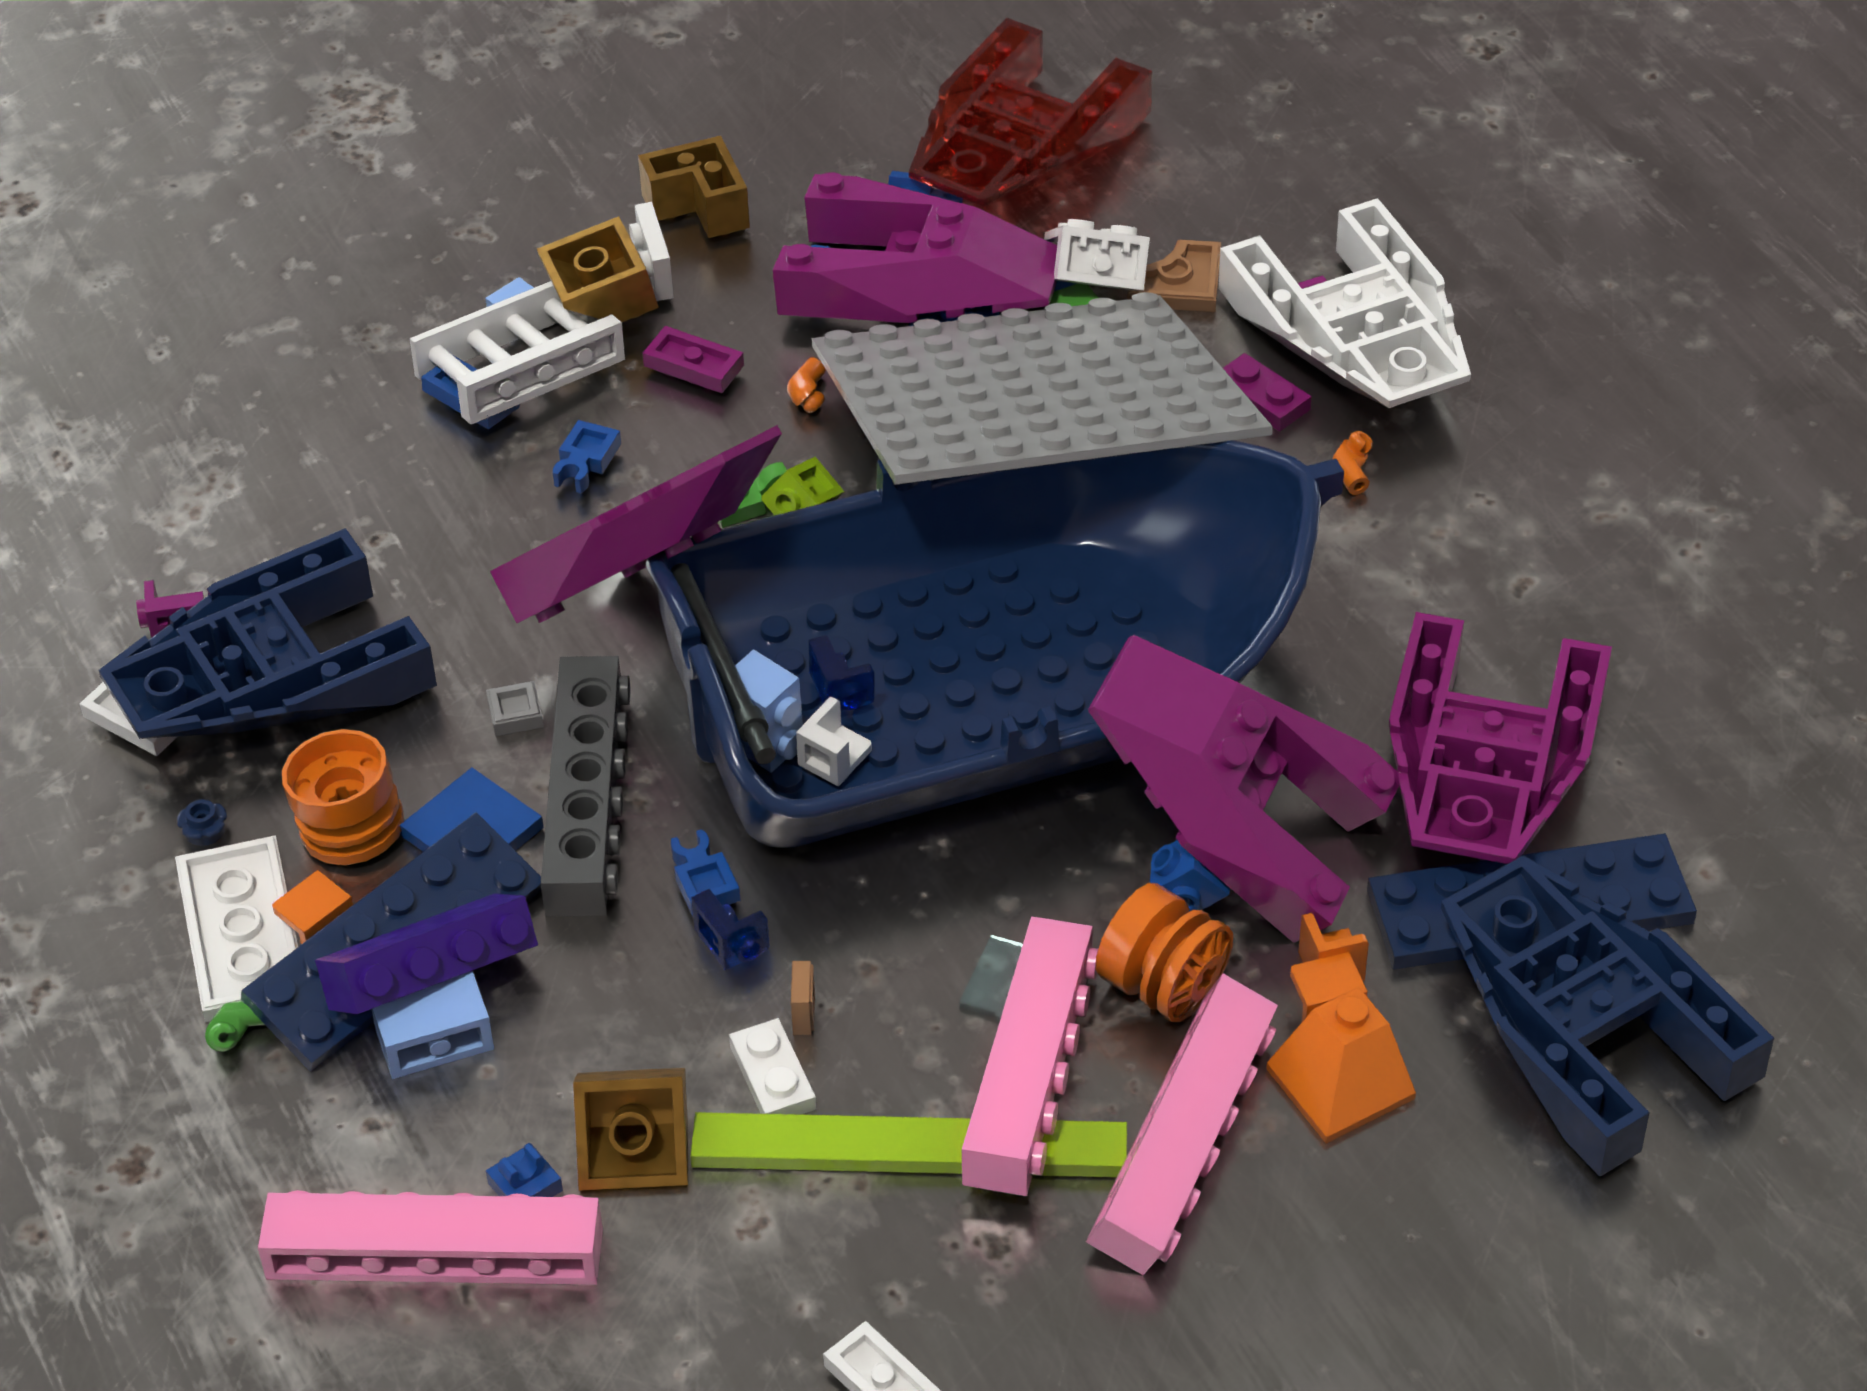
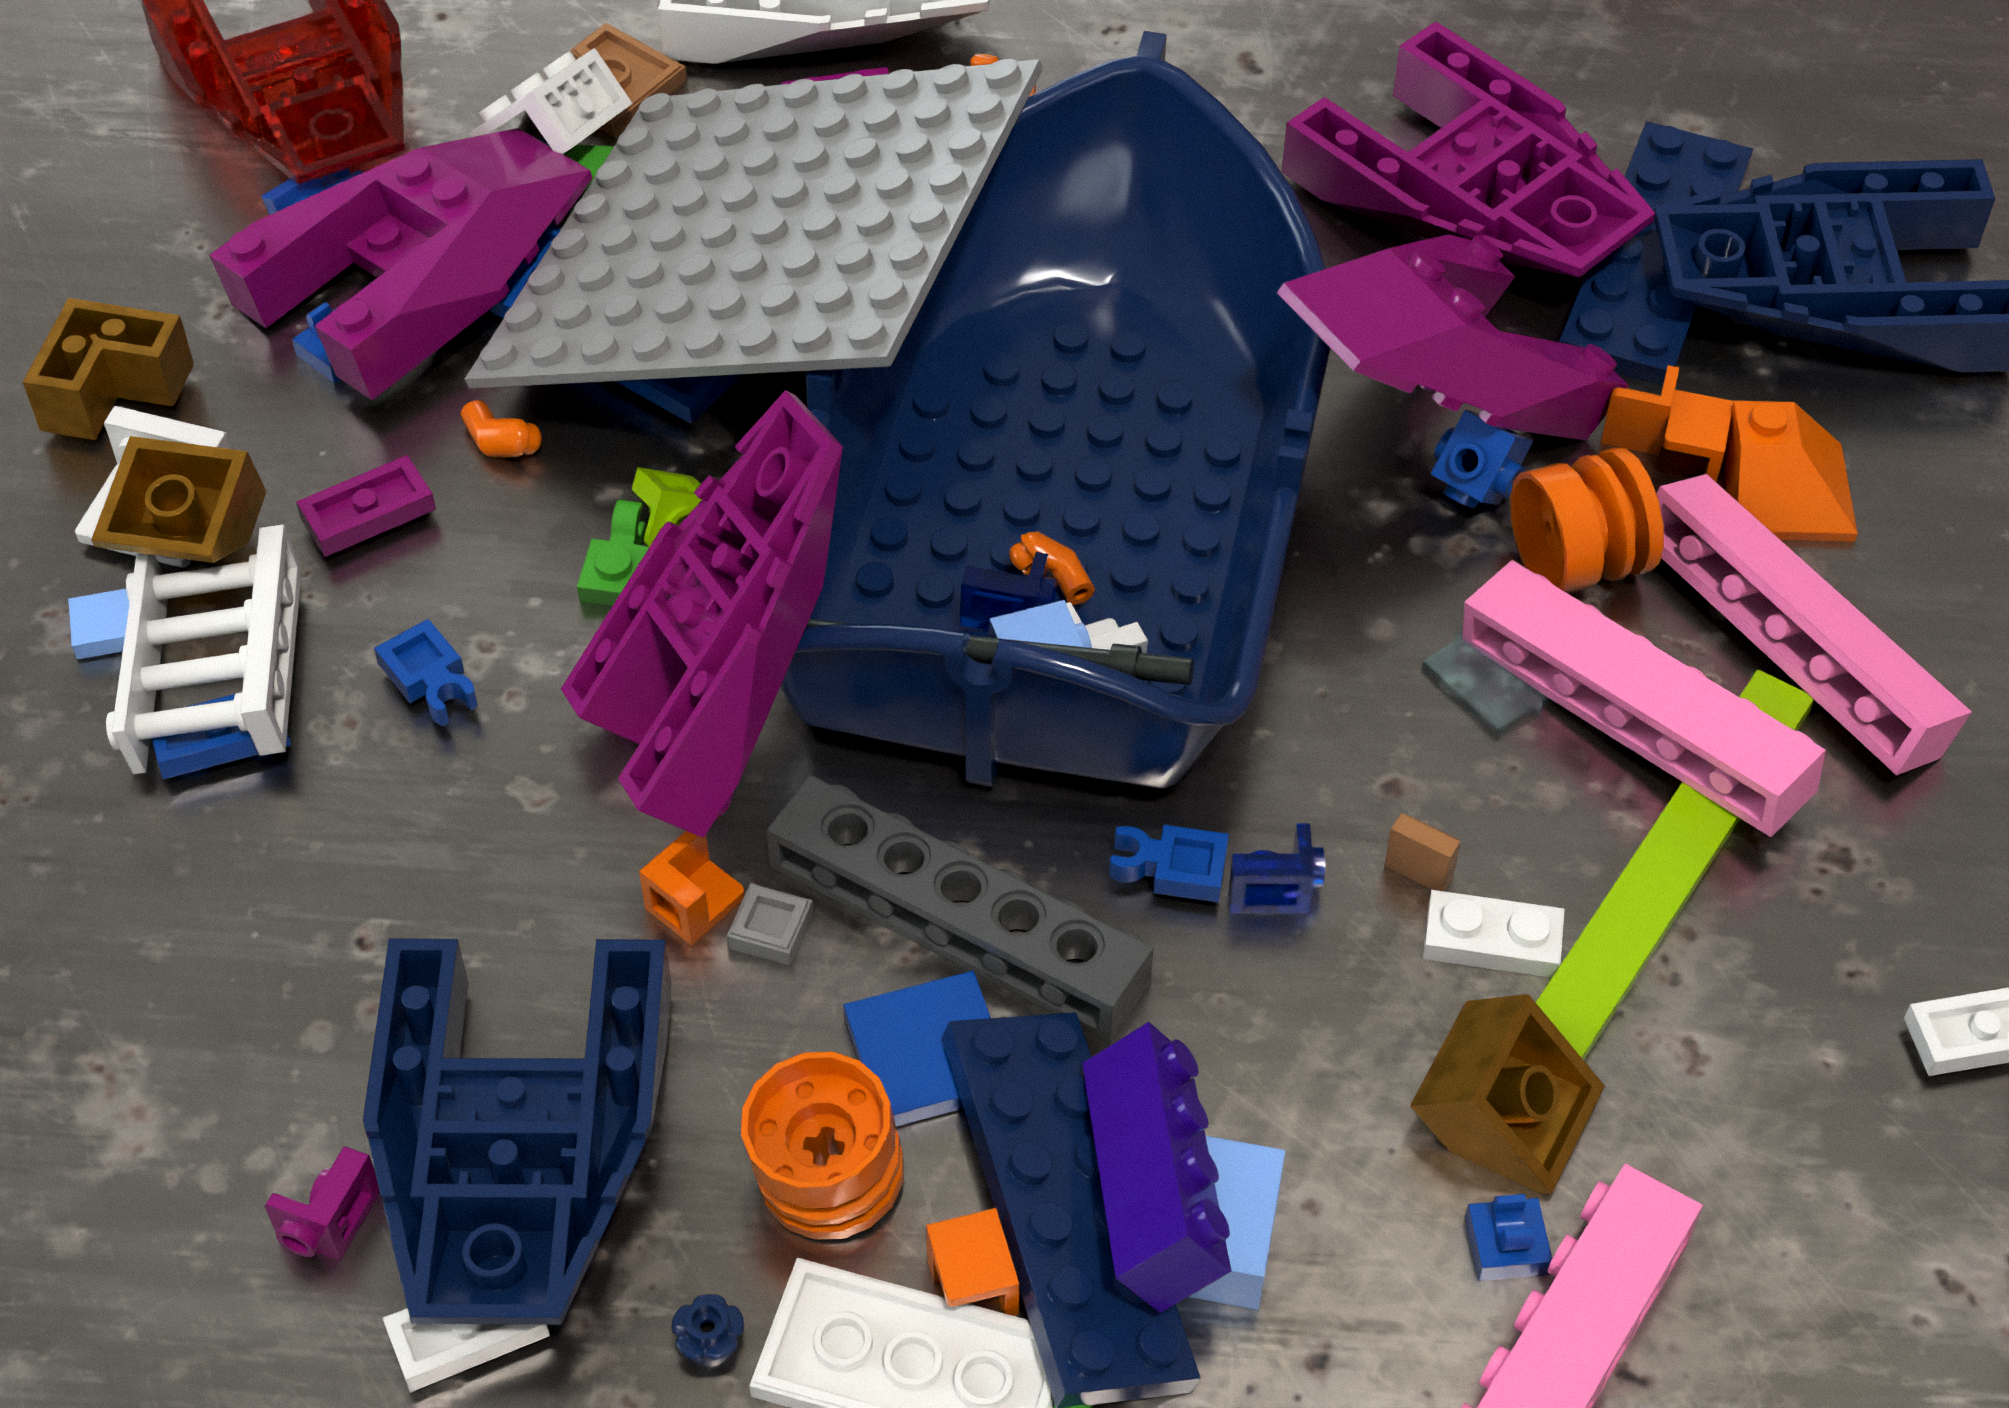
camera: 60 degrees left, 5 degrees up
none -> orange panel [639,831,745,946]
none -> orange arm [1009,531,1095,605]

